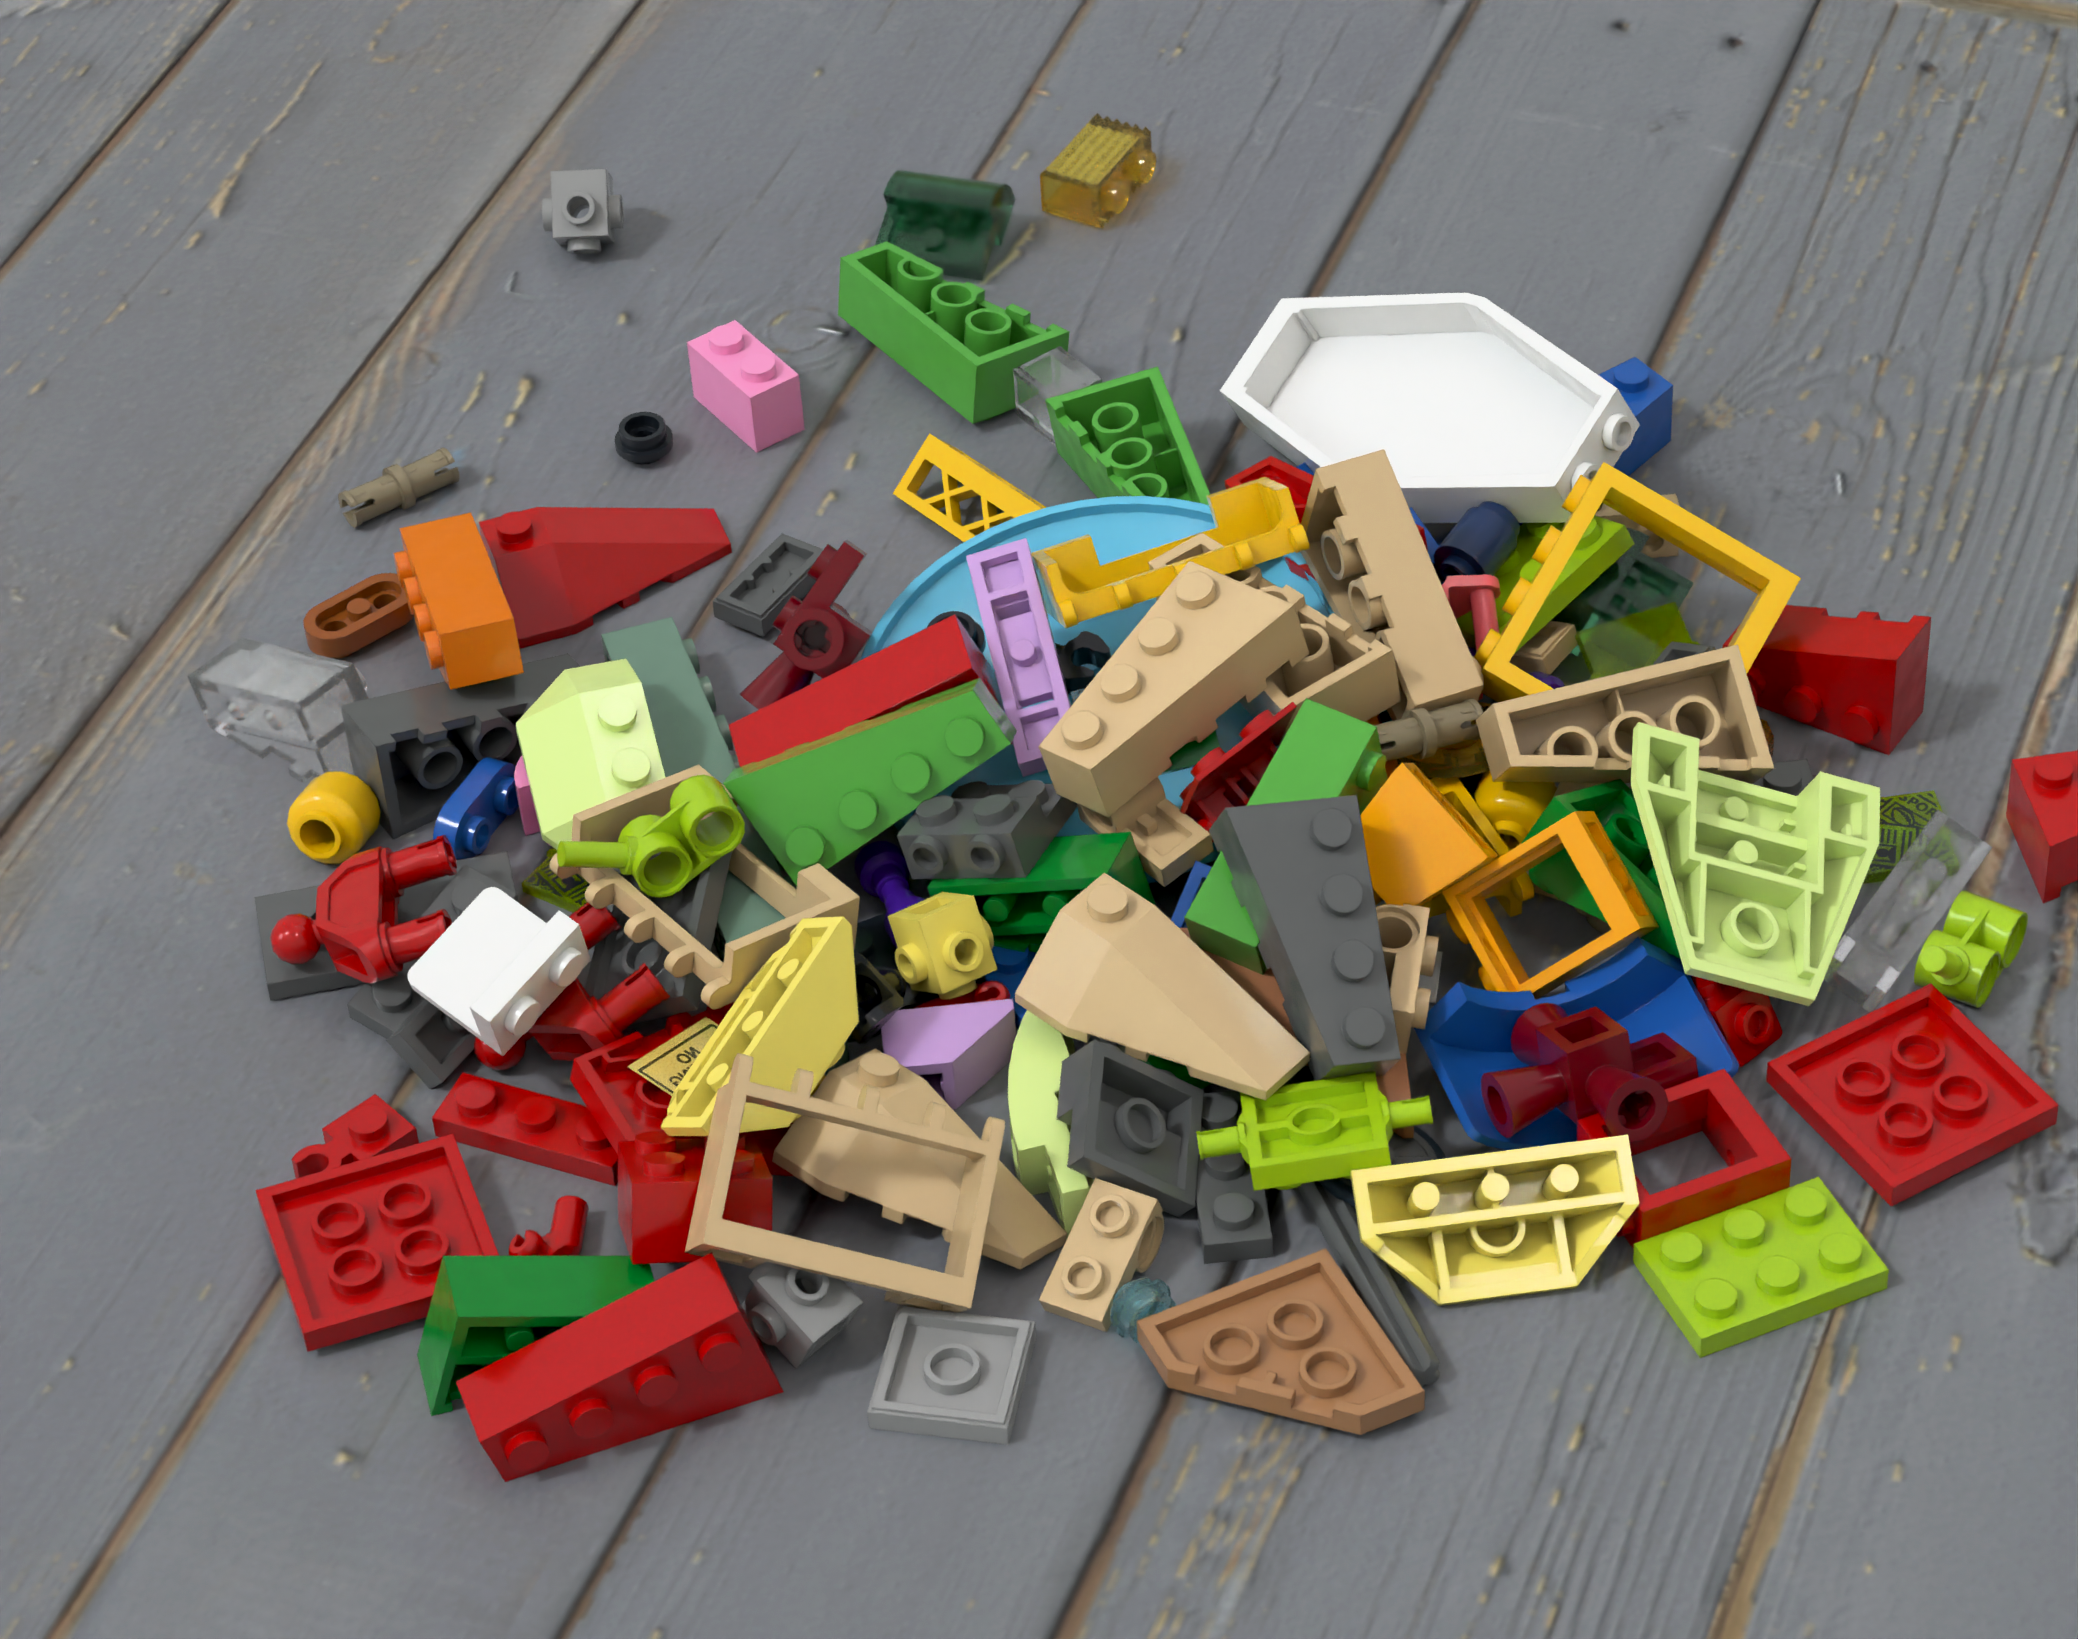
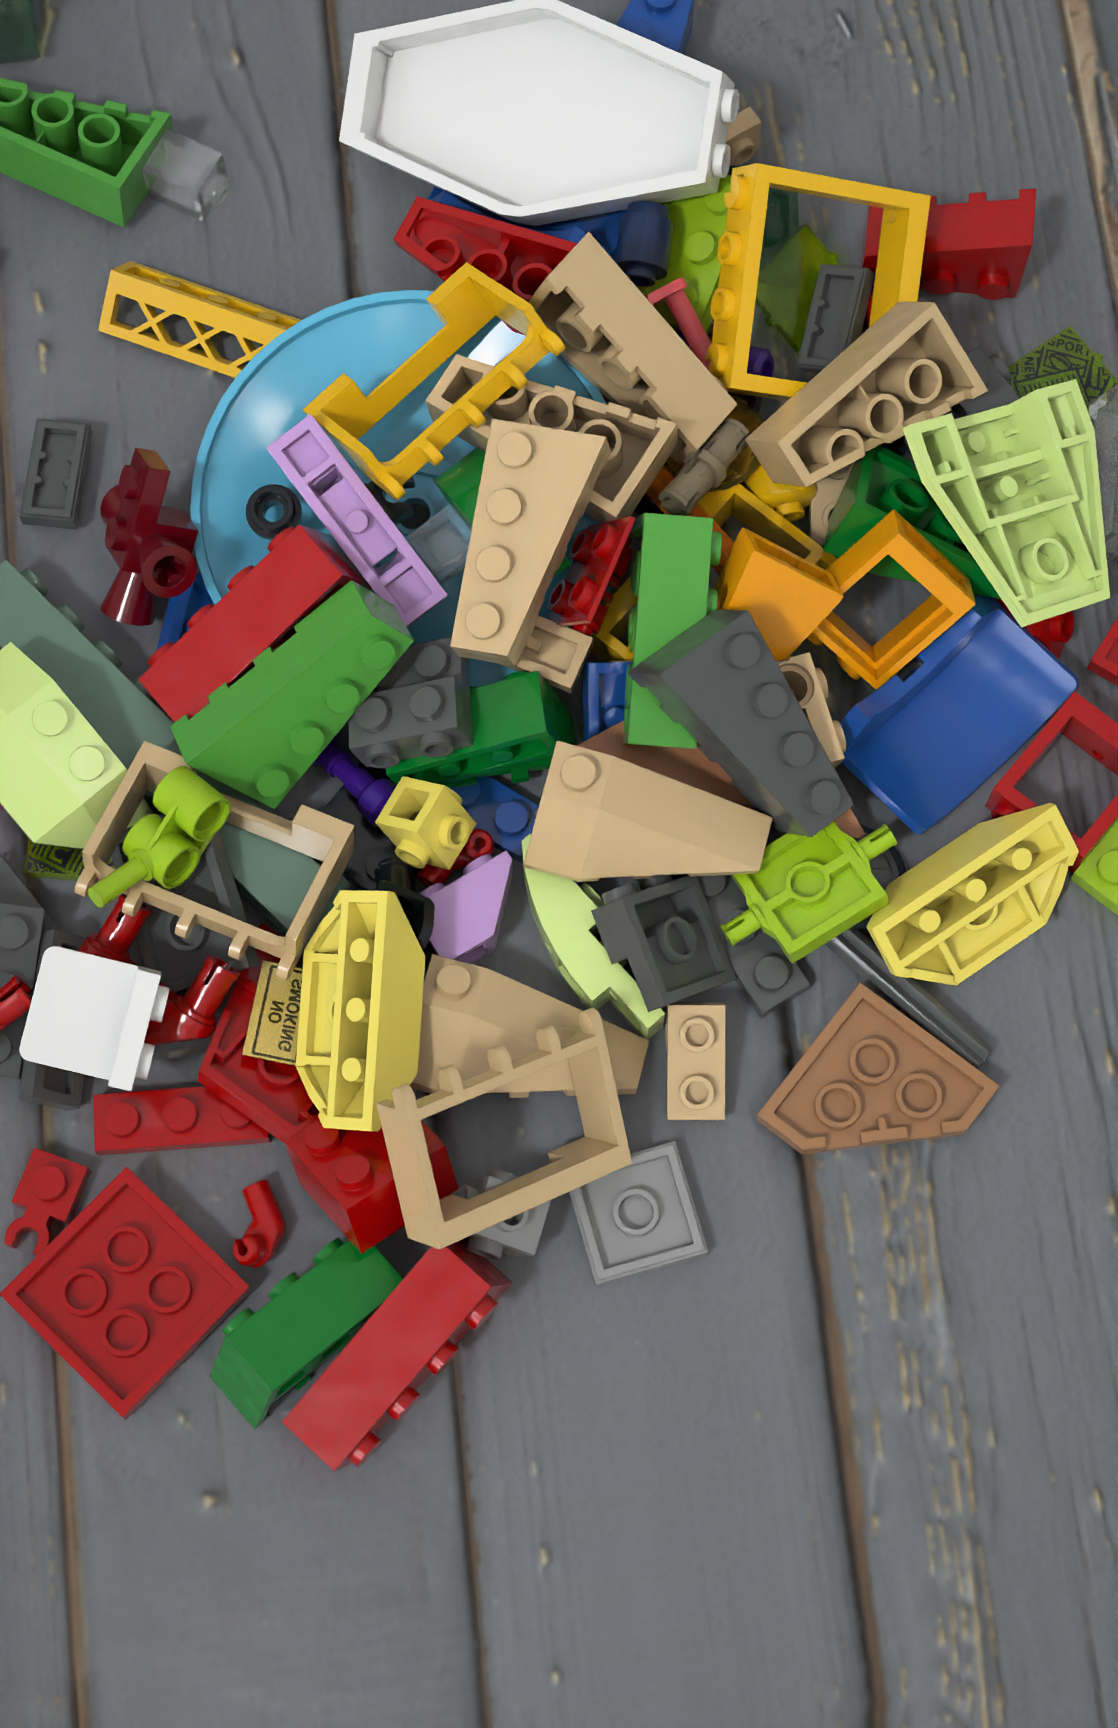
camera: 30 degrees left, 30 degrees up
bright green wedge [1045,366,1210,505] -> none
clear light blue plate [1110,1277,1176,1344] -> none
dark red brick [1481,1003,1699,1143] -> none

